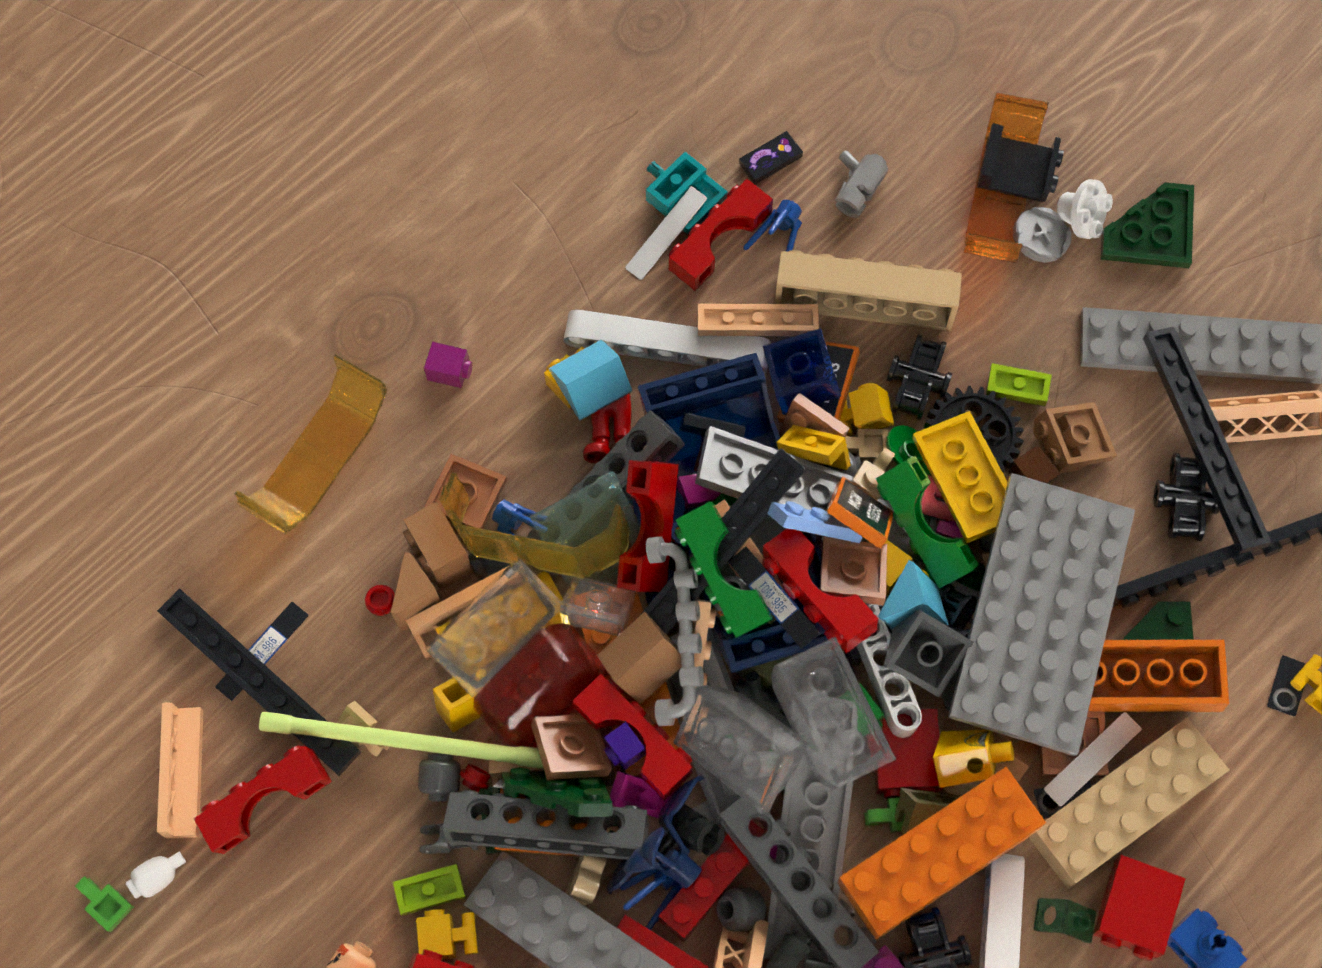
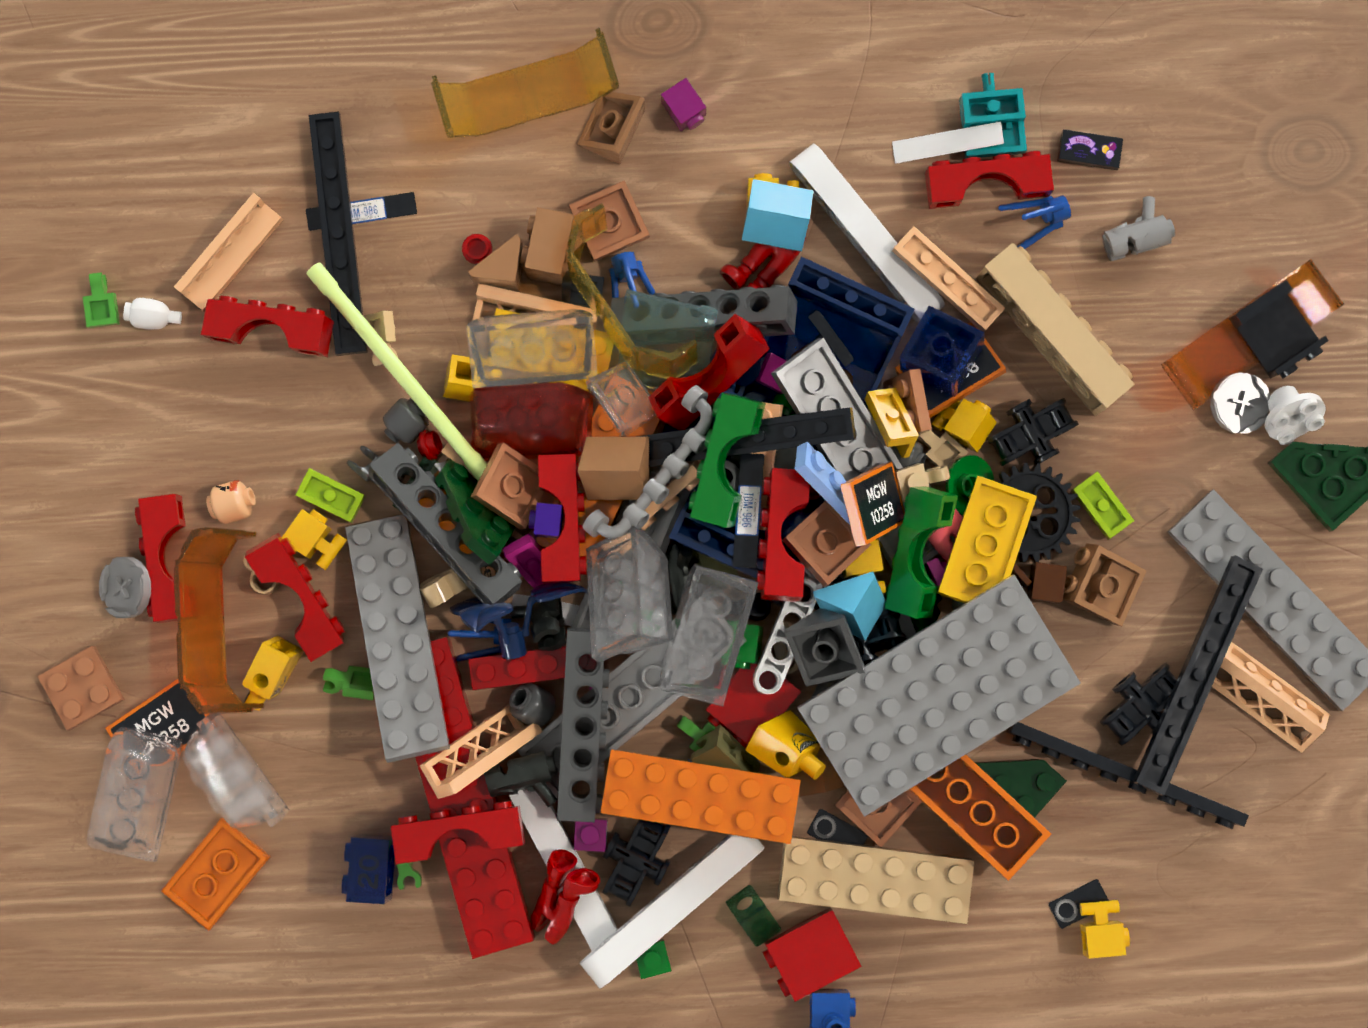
camera: 35 degrees right, 15 degrees up
white sticker [1044,712,1142,807] -> none
none -> medium nougat slope [577,91,645,164]

